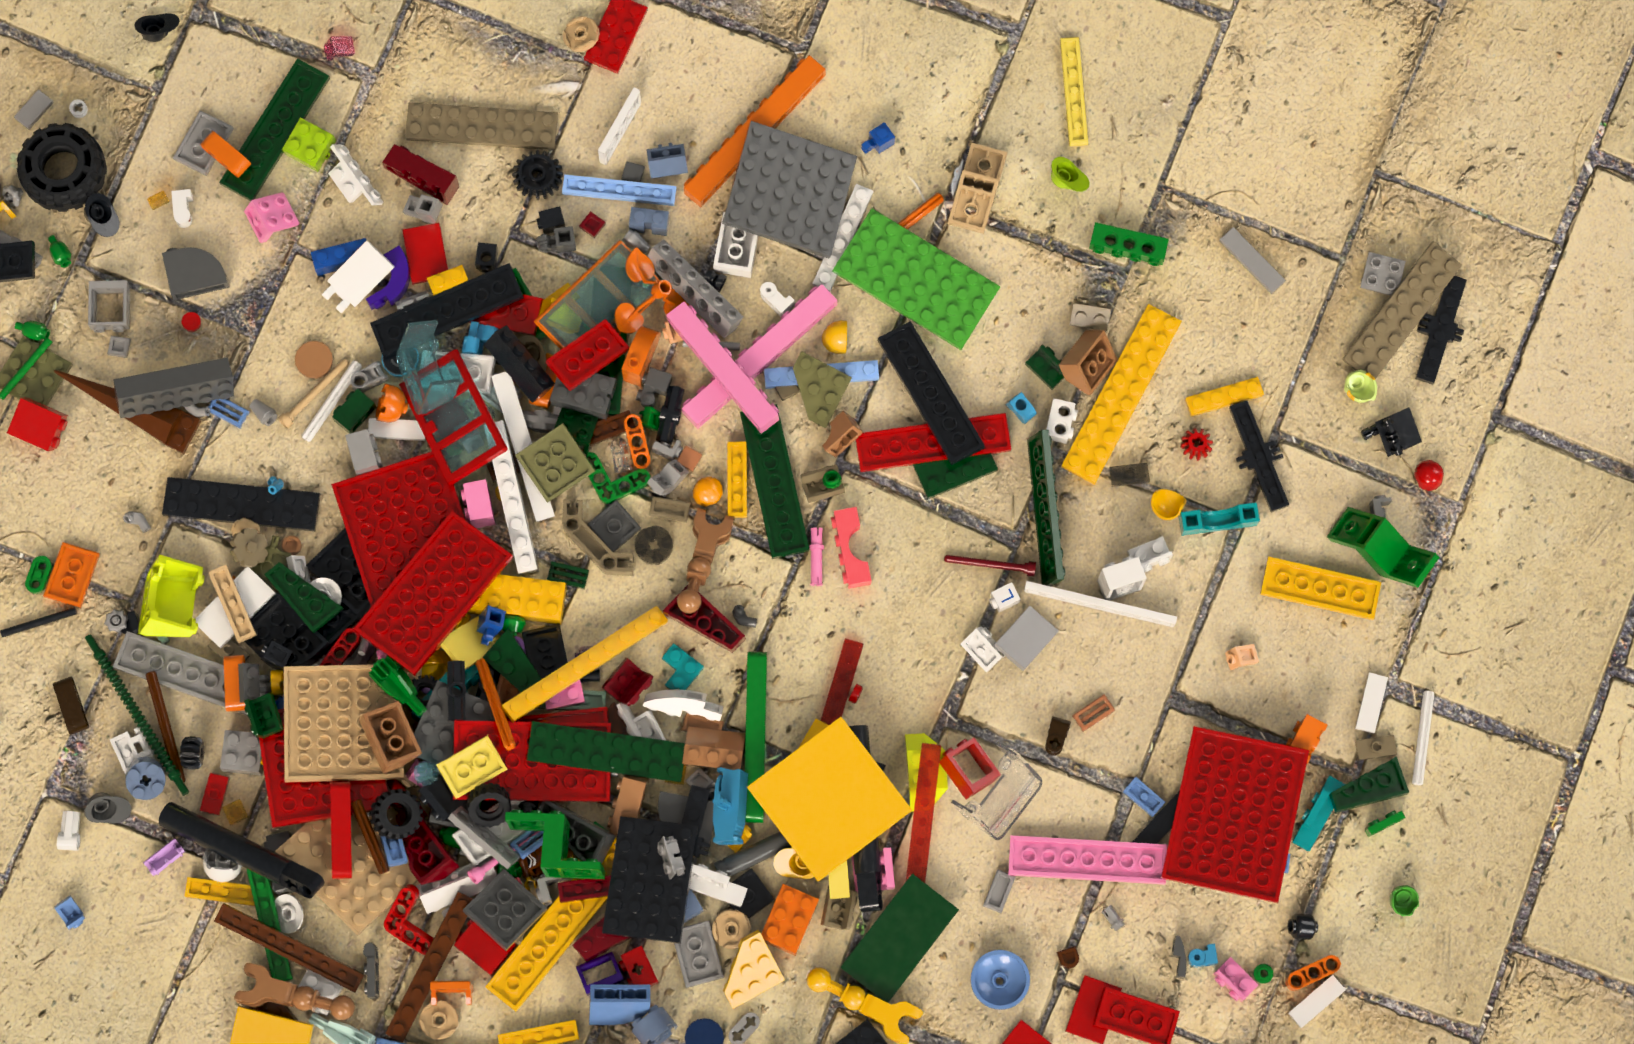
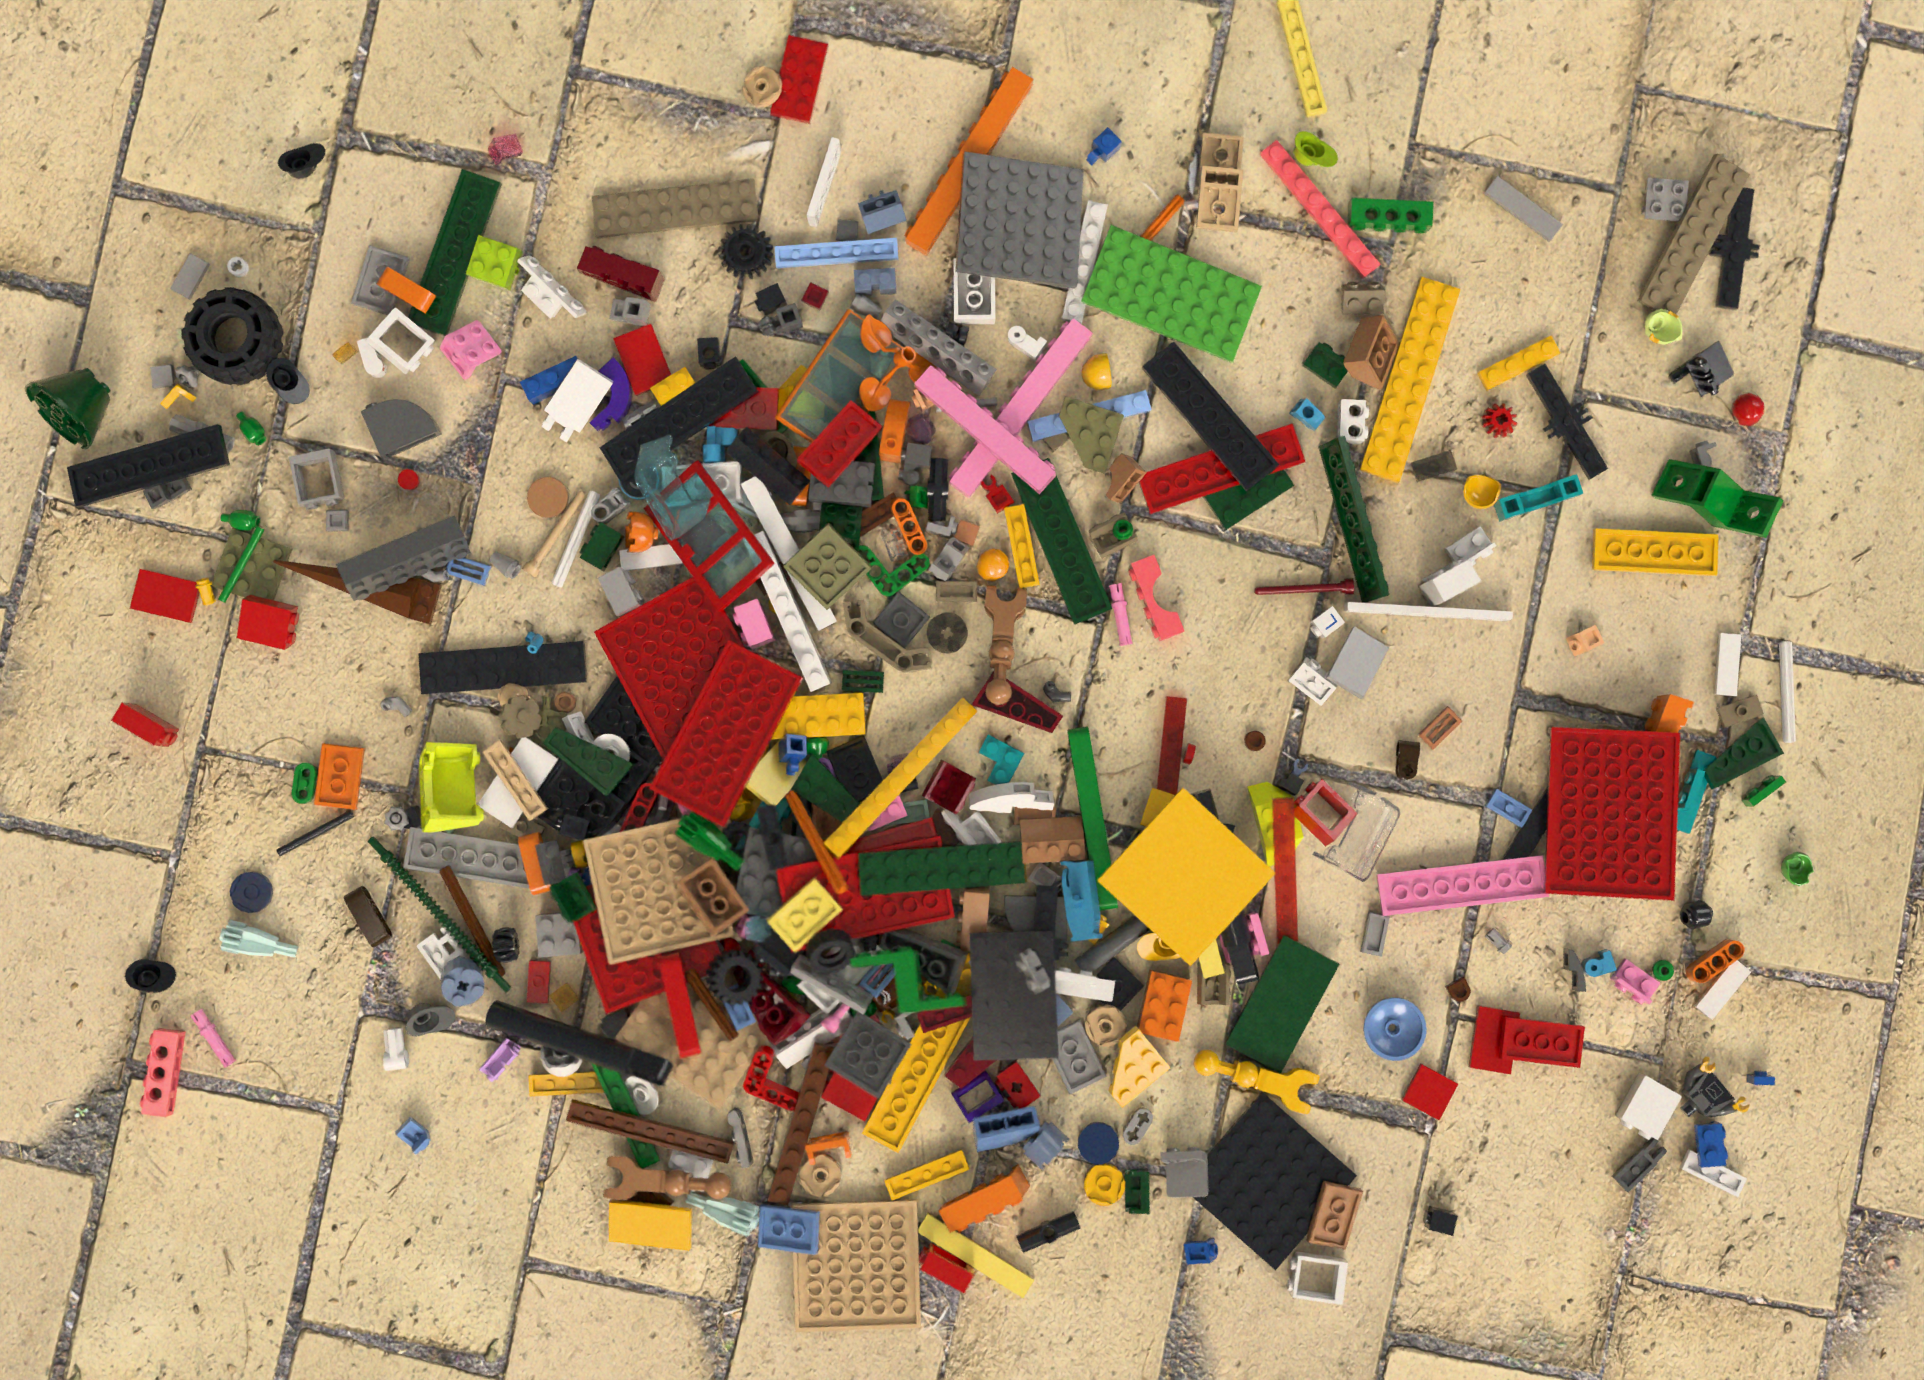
camera: 15 degrees left, 10 degrees up
none -> white window [366,307,435,374]
none -> head [906,413,936,445]
none -> red plate [981,475,1014,514]
none -> reddish brown tile [1244,731,1266,751]
none -> coral plate [1260,140,1380,279]
none -> pearl dark grey piece [1276,759,1308,796]

